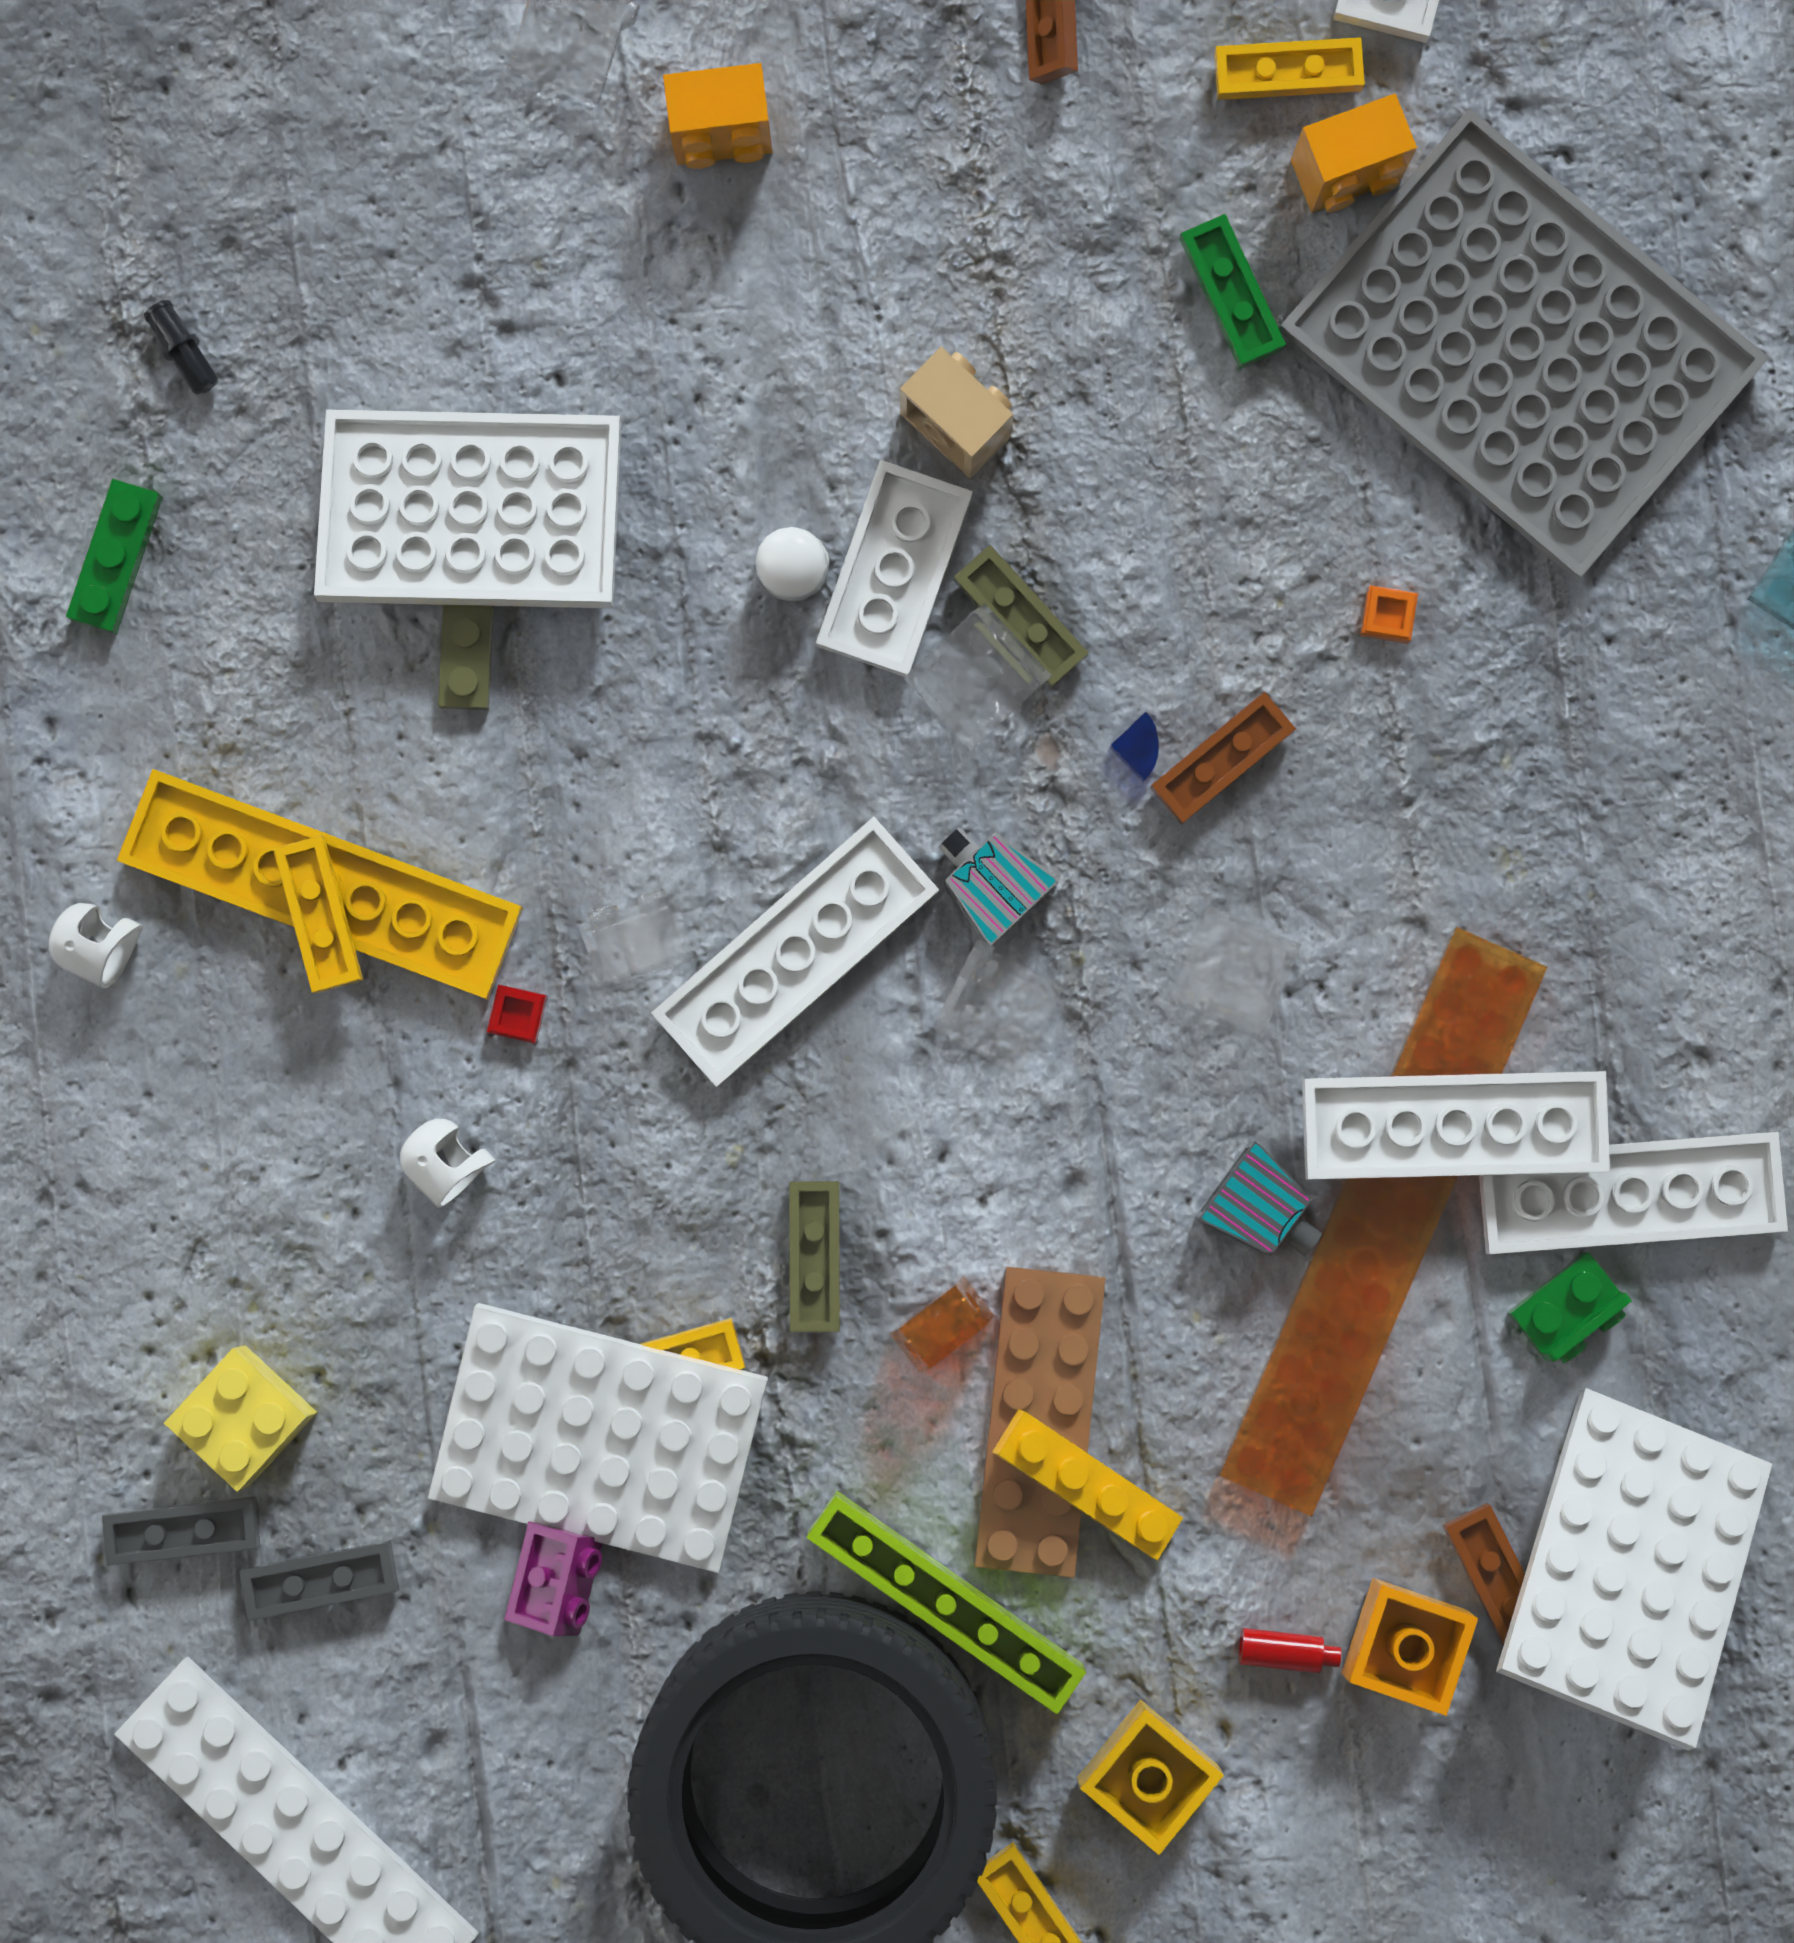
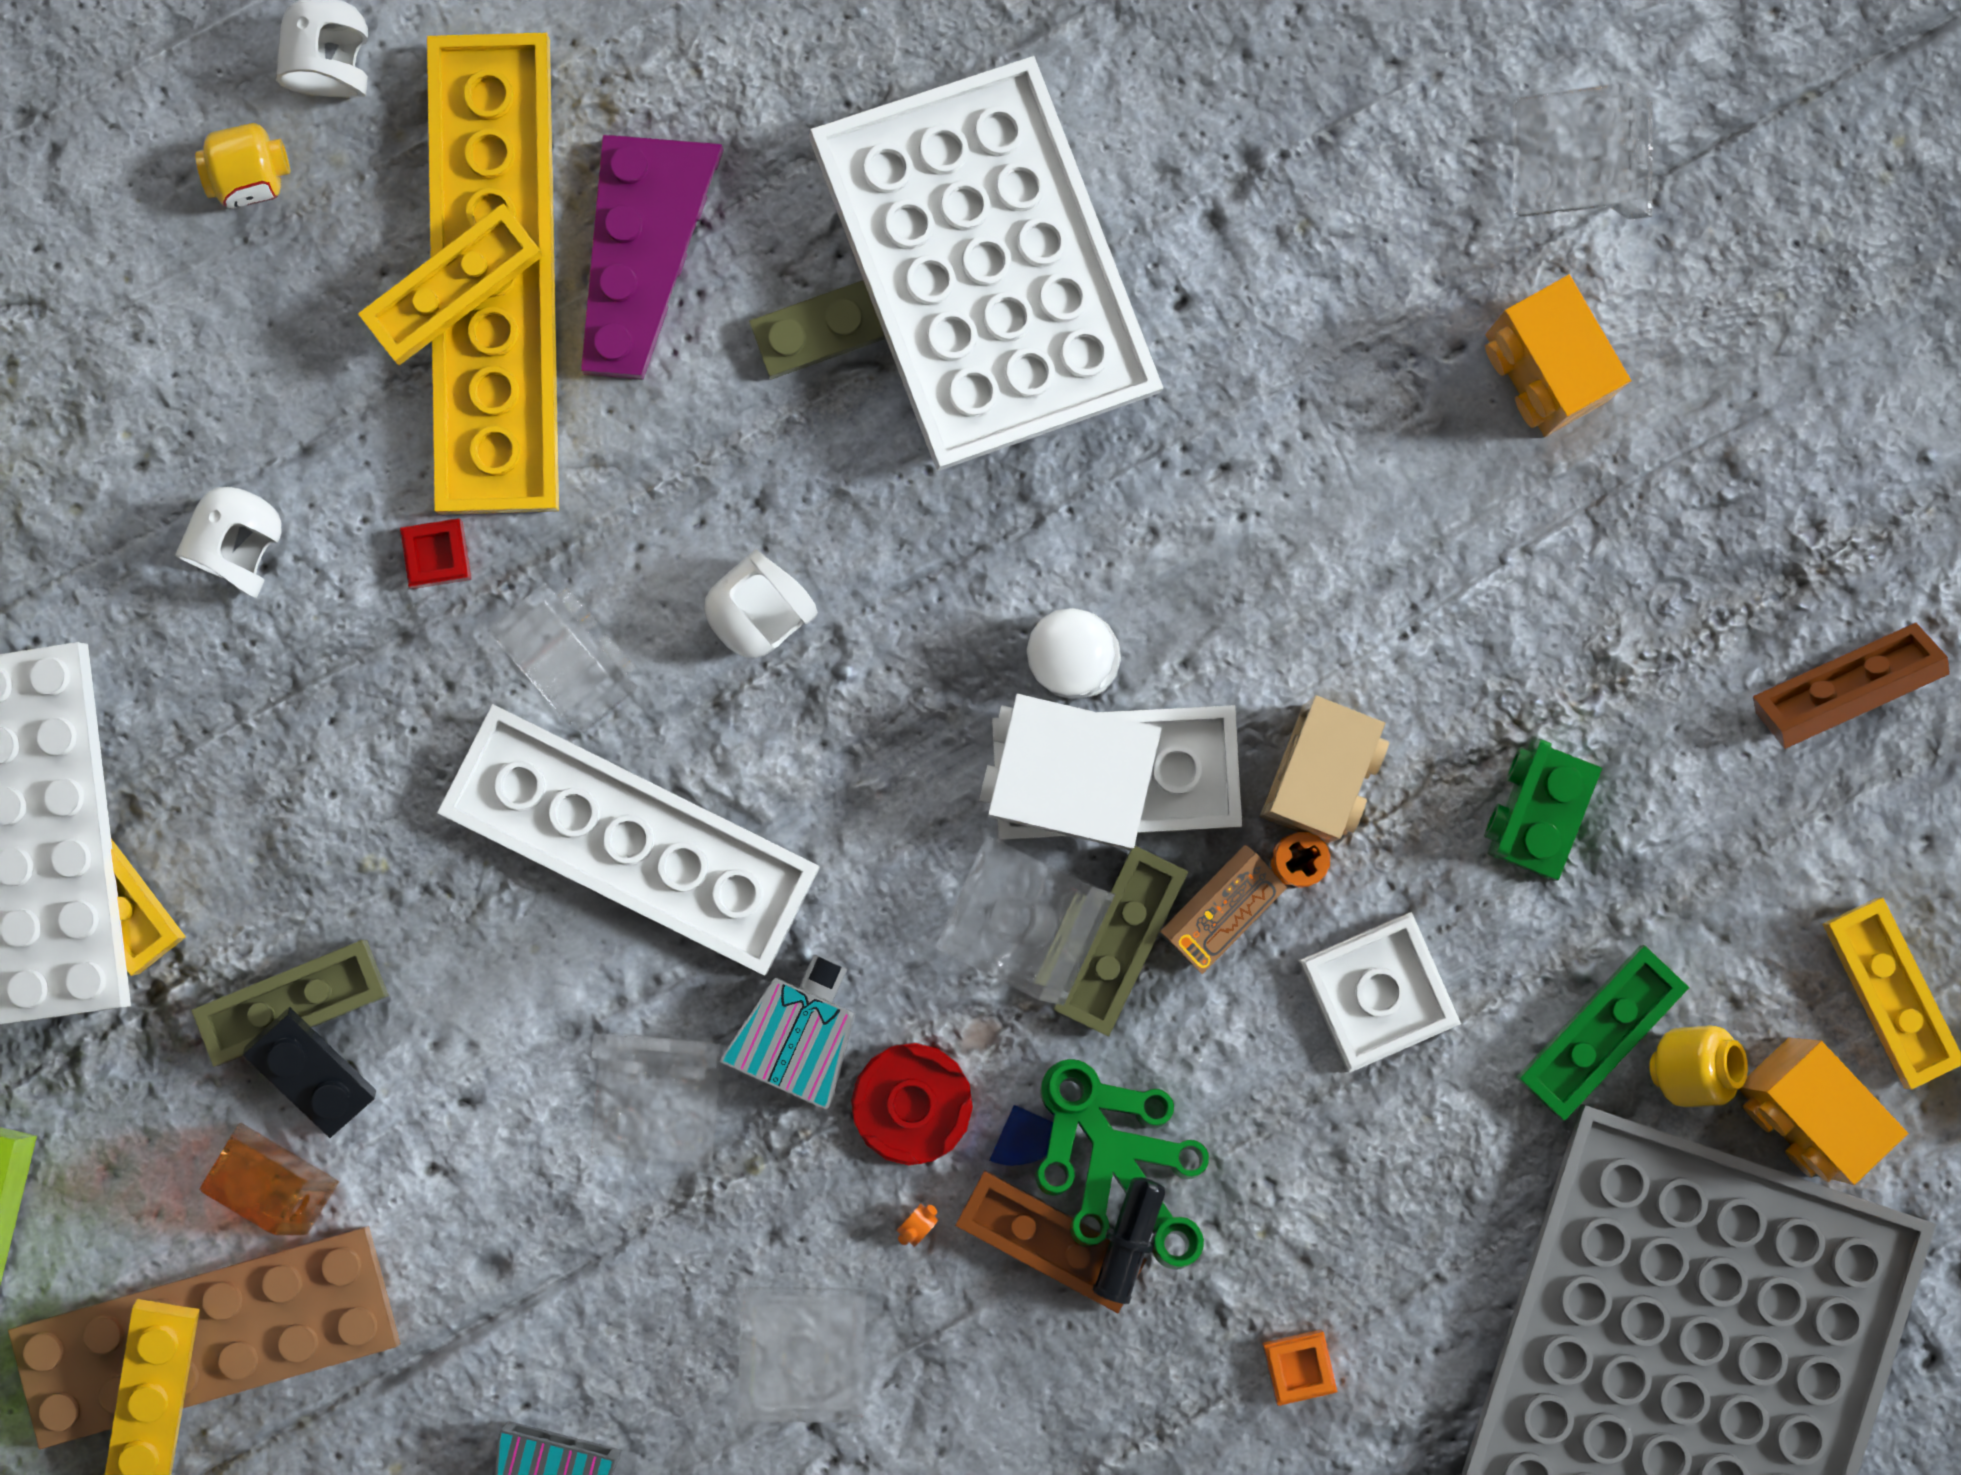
camera: 65 degrees right, 0 degrees up
none -> yellow head [195,123,291,209]
none -> black plate [243,1007,376,1138]
none -> magenta wing [581,135,724,380]
none -> white helmet [704,548,818,658]
none -> red tile [851,1042,973,1166]
none -> orange piece [896,1203,939,1247]
none -> white brick [979,694,1162,851]
none -> green plant [1035,1059,1209,1270]
none -> black axle [1092,1177,1165,1304]
none -> medium nougat tile [1160,845,1287,974]
none -> orange bush [1270,832,1330,888]
none -> white tile [1298,912,1461,1073]
none -> green bracket [1484,739,1602,881]
none -> yellow head [1649,1025,1748,1107]

